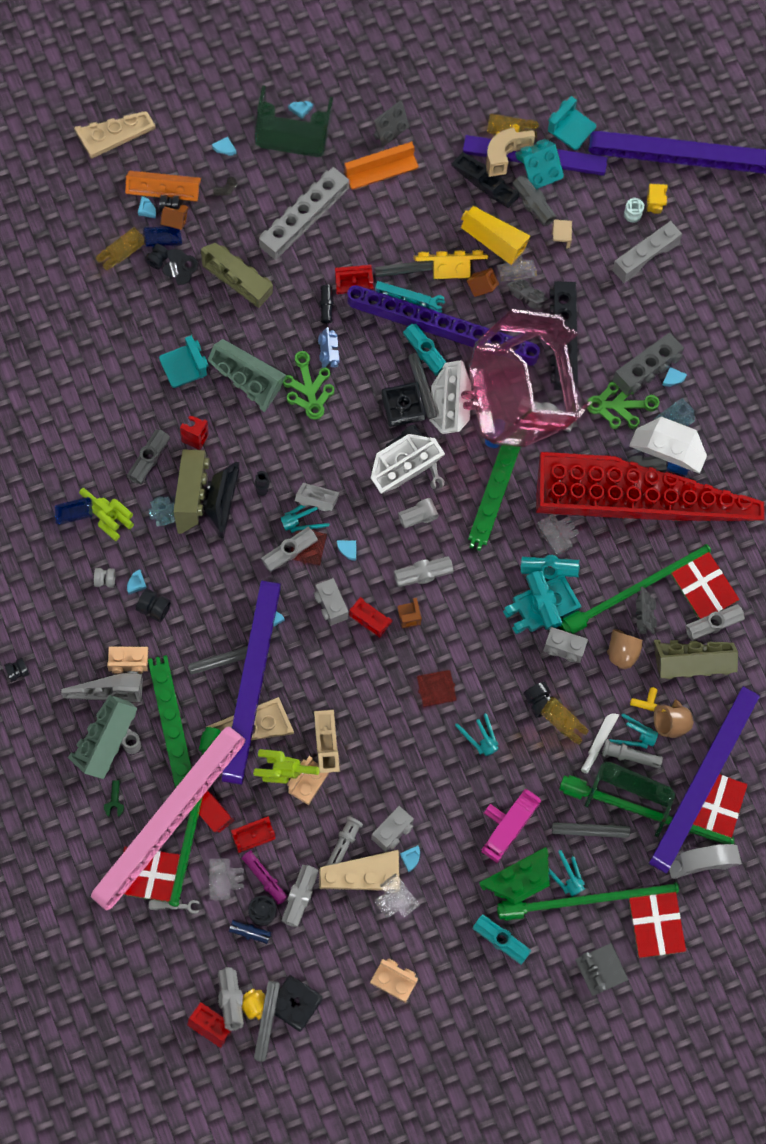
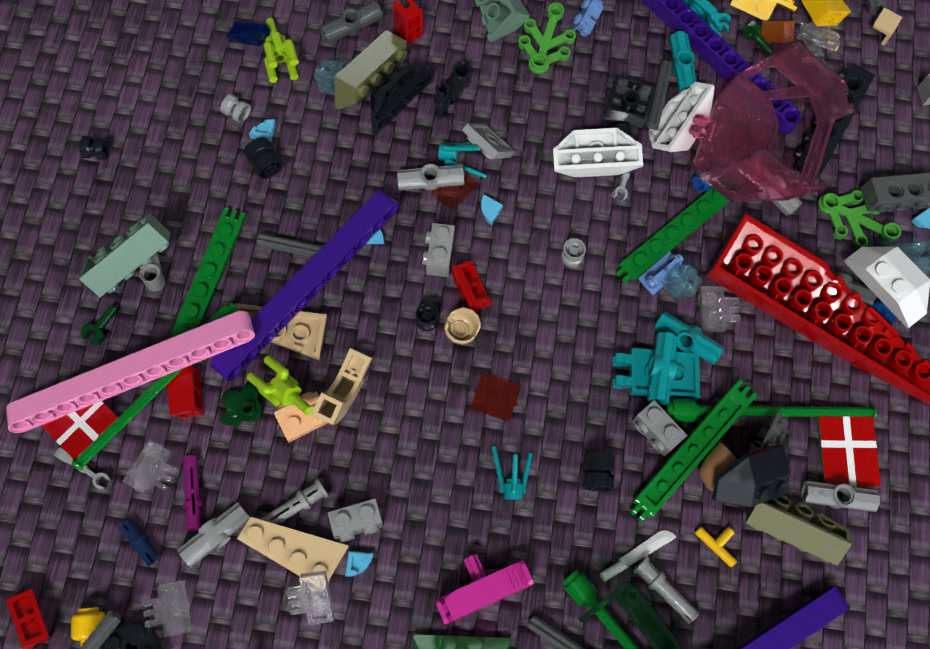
camera: 30 degrees right, 0 degrees up
light grey wedge [61,671,143,702] -> none
light nougat bracket [107,647,148,674] -> none
light grey piece [218,968,243,1031] -> none
red hinge [231,816,276,853] -> none
black wheel [248,895,276,926] -> none
light grey piece [394,556,454,588] -> none
dark orange panel [397,598,421,628] -> none
light grey piece [398,498,439,529] -> none
clear yellow hinge [541,697,589,744] -> none
teal plant [609,713,658,749] -> none
medium nougat piece [653,699,694,738] -> none
none -> clear hinge [142,580,192,638]
none -> dark green plate [220,383,262,426]
none -> black wheel [416,303,439,332]
none -> tan hair [444,307,481,345]
none -> black piece [445,61,471,105]
none -> light grey wheel [561,238,586,267]
none -> green hinge [630,378,758,522]
none -> medium blue hinge [638,251,684,296]
none -> clear light blue brick [661,265,703,298]
none -> black wedge [712,443,790,507]
none -> dark green bar [741,21,775,57]

